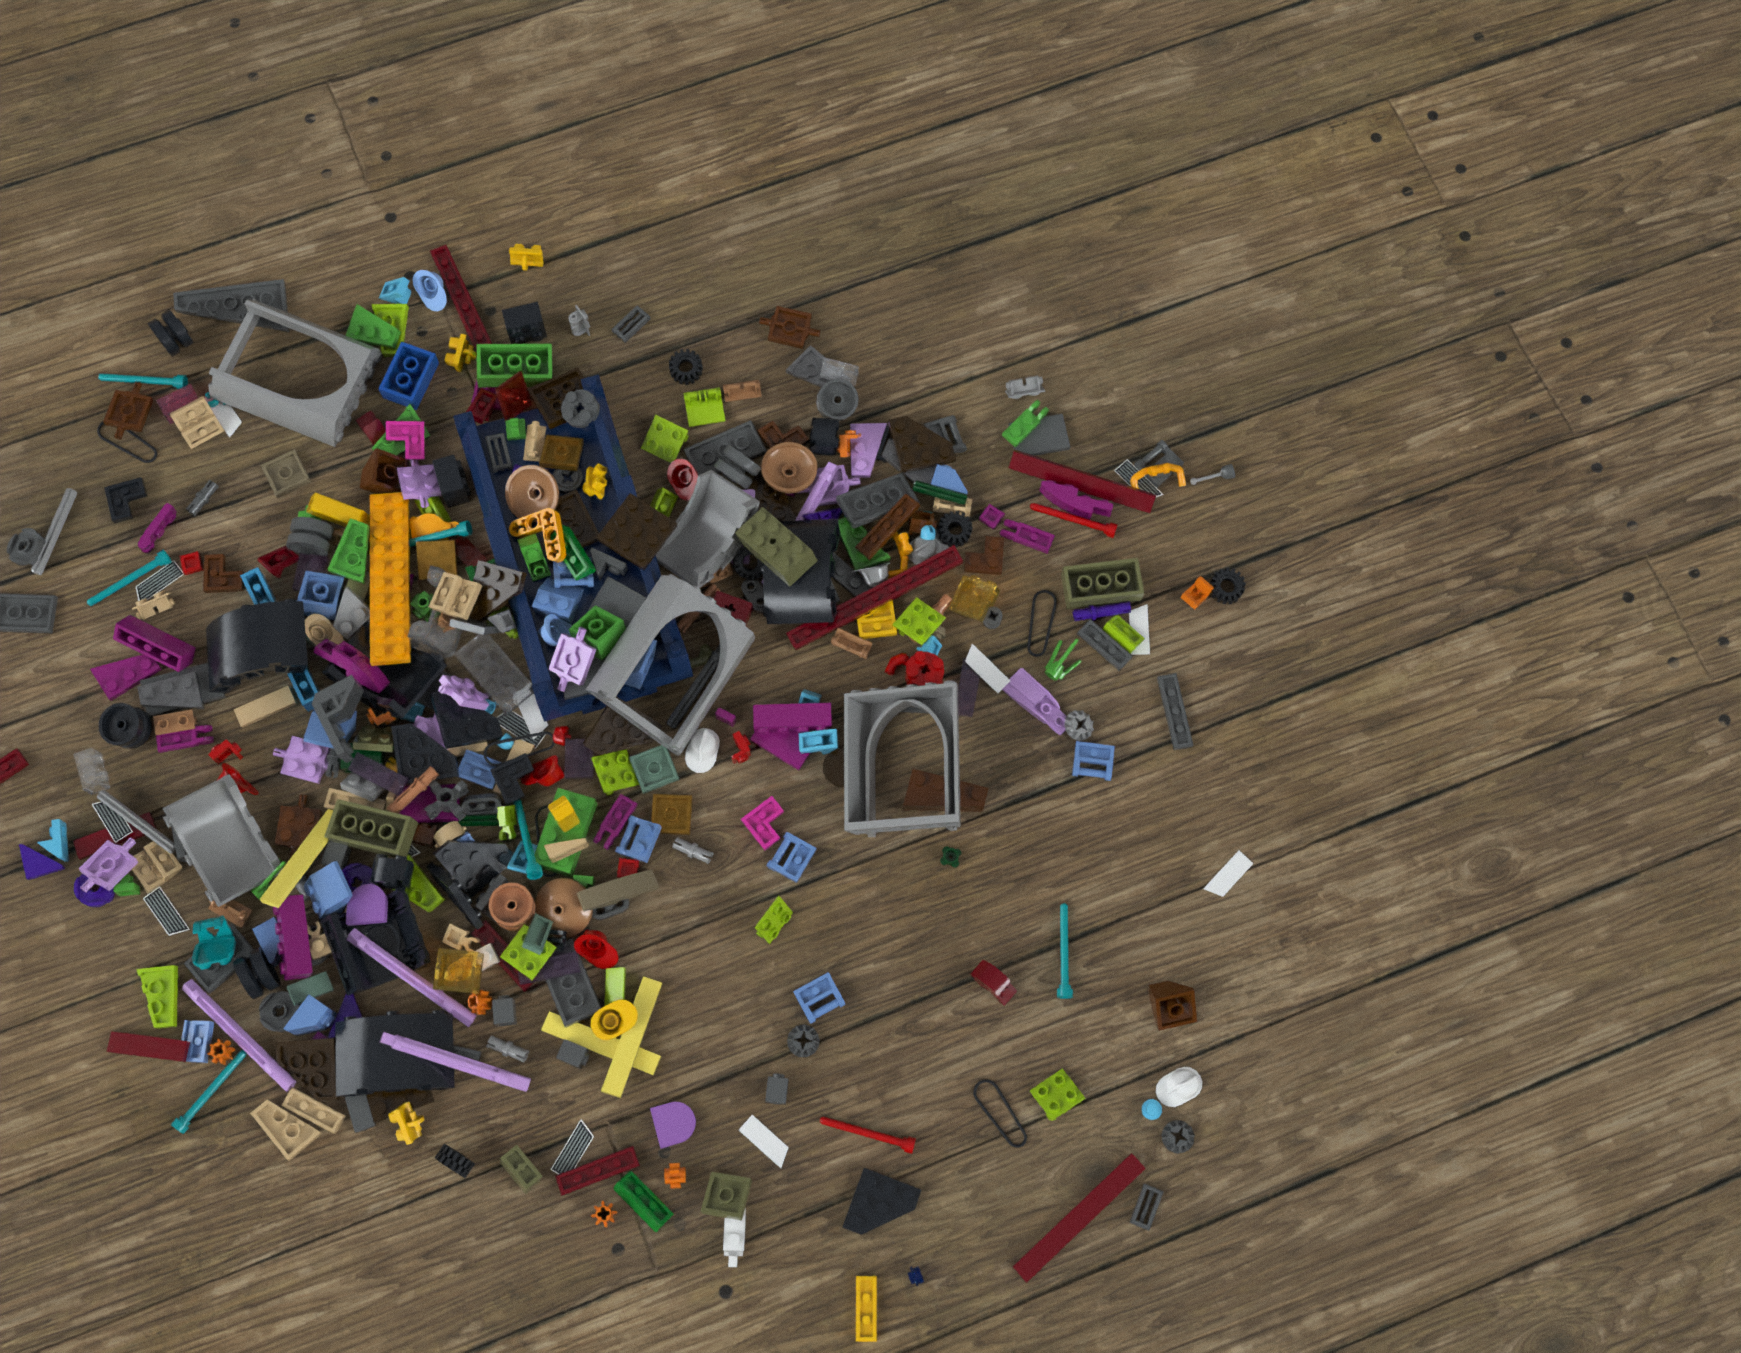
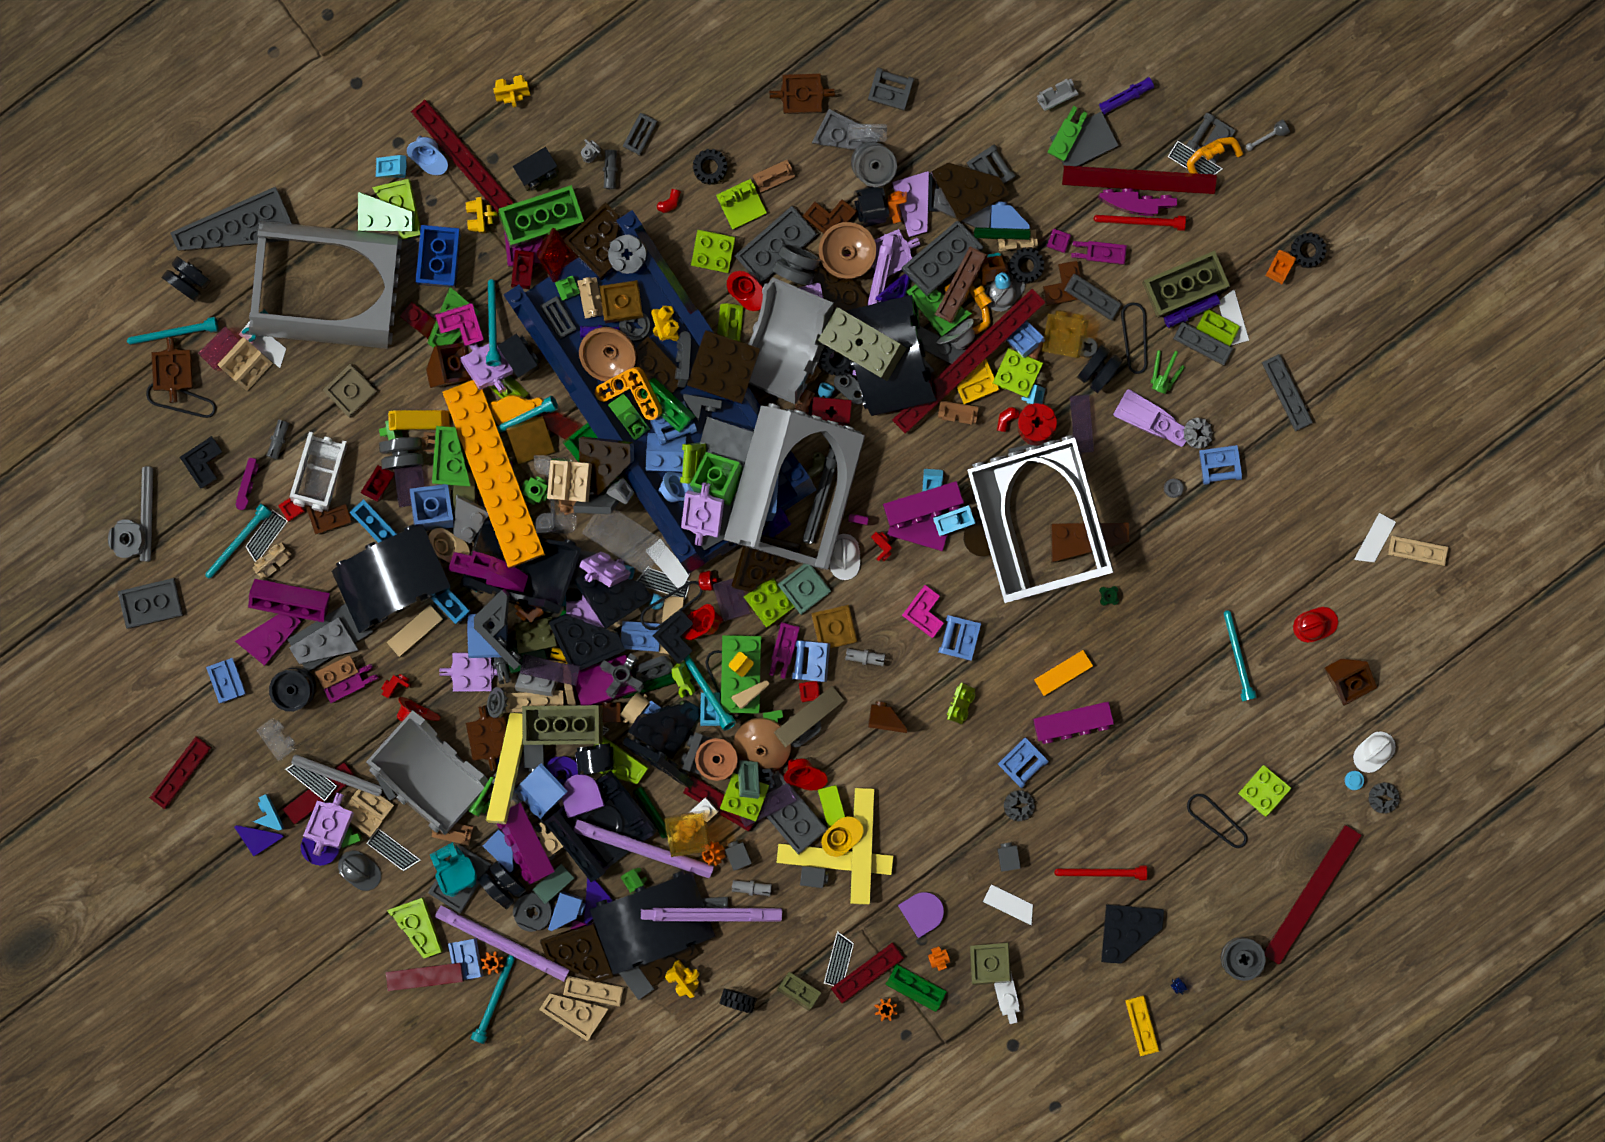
camera: 15 degrees left, 15 degrees up
nougat pin [387,766,439,813] -> none
tan plate [442,923,481,953] -> none
white sticker [965,644,1010,693] -> none
dark red brick [970,960,1017,1006] -> none
dark grey tile [1129,1183,1163,1231] -> none
none -> medium blue plate [206,658,246,703]
none -> door [290,432,347,512]
none -> dark grey piece [338,851,381,891]
none -> teal piece [486,279,501,367]
none -> dark grey gear [487,687,508,718]
none -> dark grey pin [603,150,618,189]
none -> bright green tile [621,868,647,893]
none -> dark green axle [634,787,671,839]
none -> red arm [657,189,681,213]
none -> dark grey hinge [675,331,691,388]
none -> lime plate [680,443,706,484]
none -> dark purple tile [762,508,791,537]
none -> medium azure hinge [818,383,834,398]
none -> dark grey plate [868,67,914,111]
none -> reddish brown slope [868,701,907,733]
none -> medium blue plate [1006,320,1045,358]
none -> magenta brick [1032,702,1114,744]
none -> light orange tile [1034,650,1093,696]
none -> dark grey tile [1064,274,1122,320]
none -> black wheel [1077,344,1124,394]
none -> dark purple pin [1098,77,1155,115]
none -> flat silver tile [1164,479,1183,498]
none -> dark grey wheel [1220,937,1266,981]
none -> red piece [1293,607,1338,643]
none -> tan tile [1388,536,1448,566]

